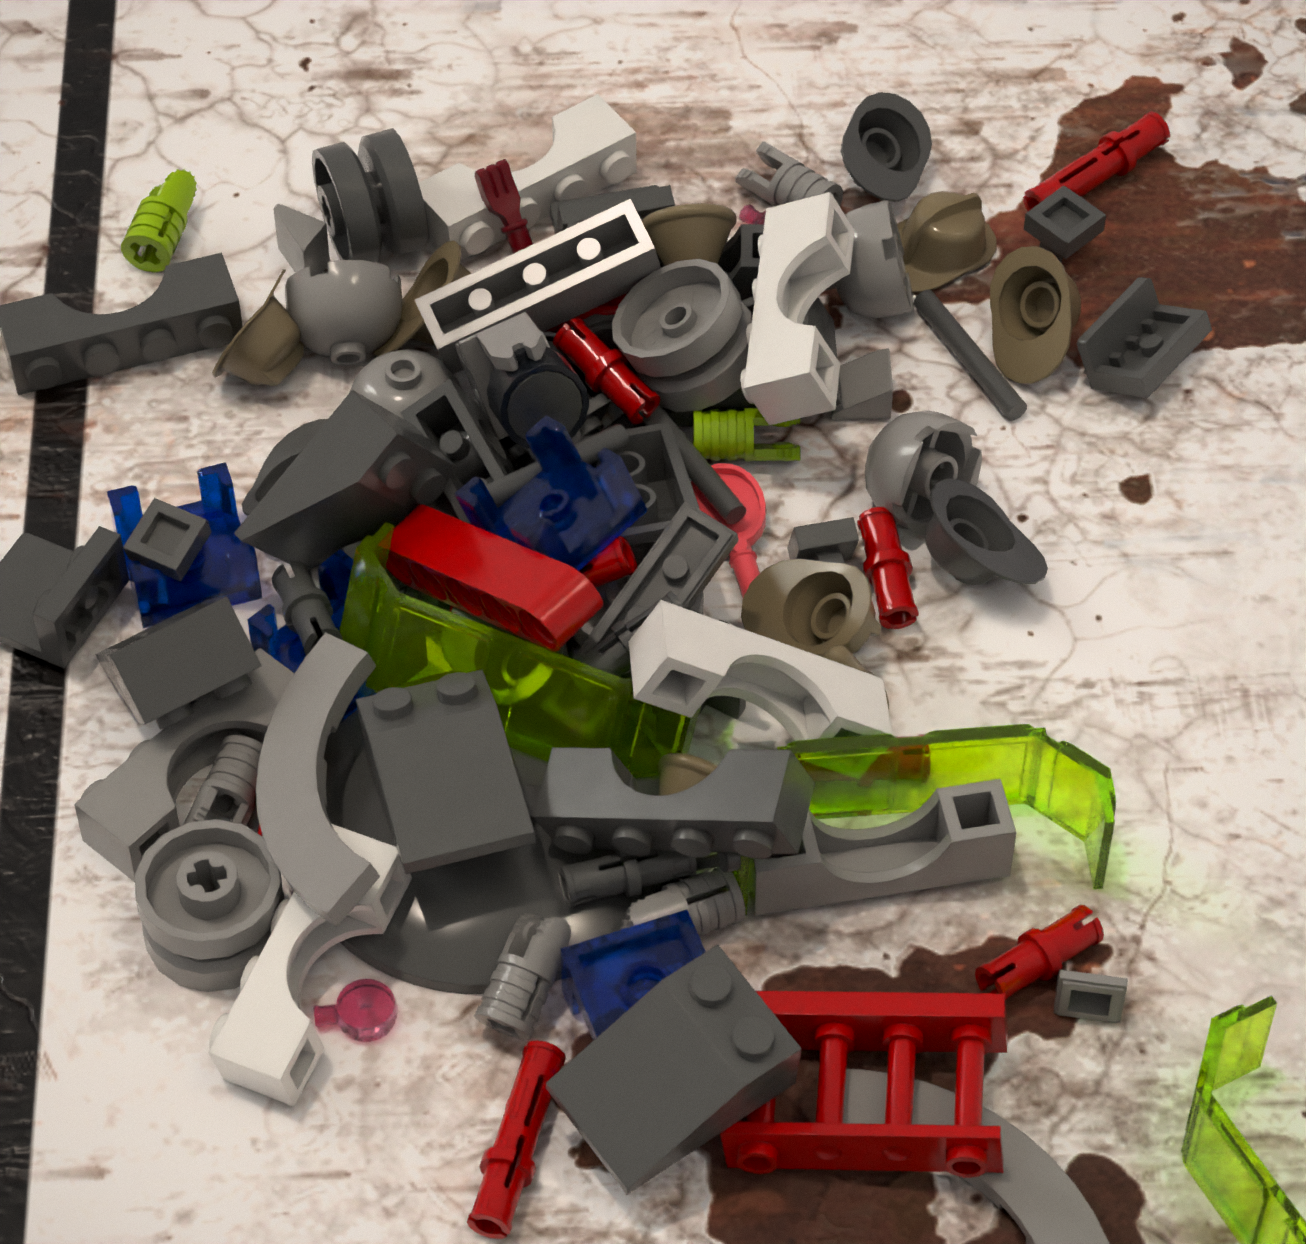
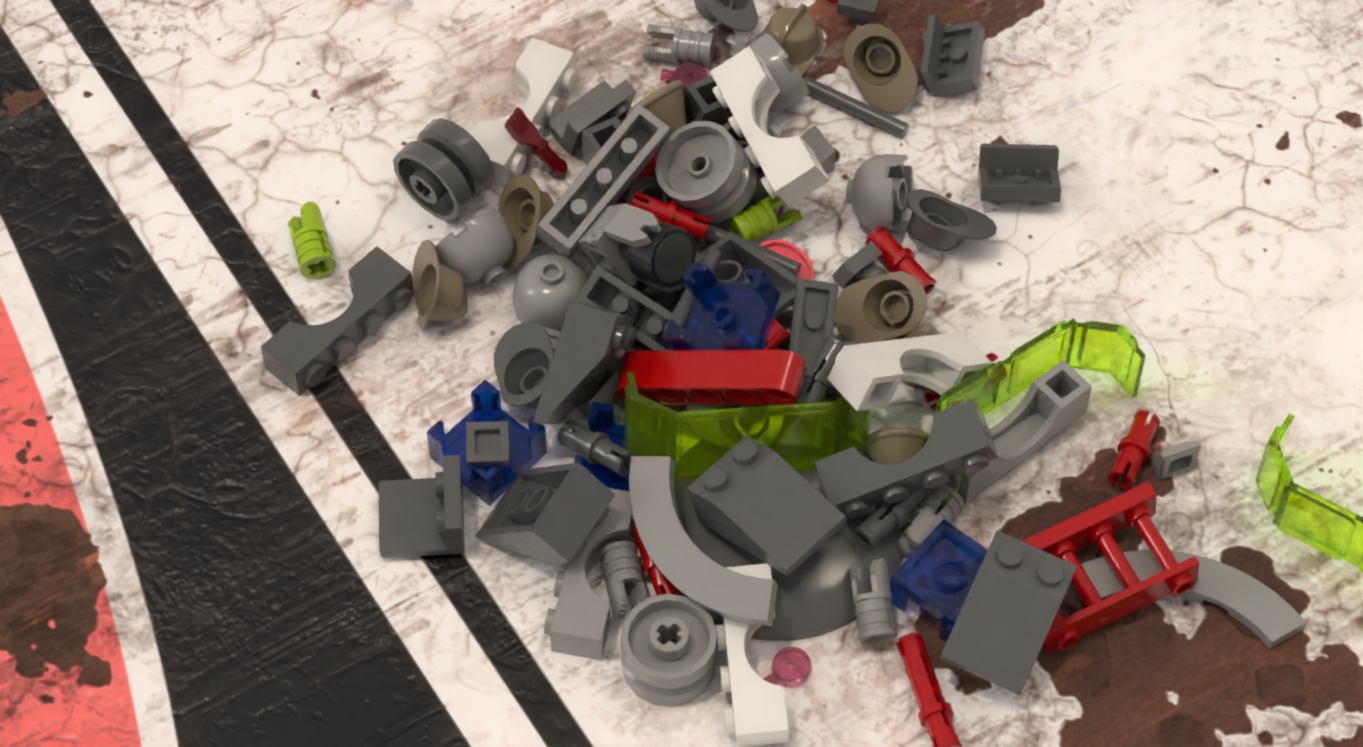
camera: 30 degrees left, 5 degrees up
light grey slope [273,204,330,277] -> none
none -> dark grey bracket [978,144,1061,205]

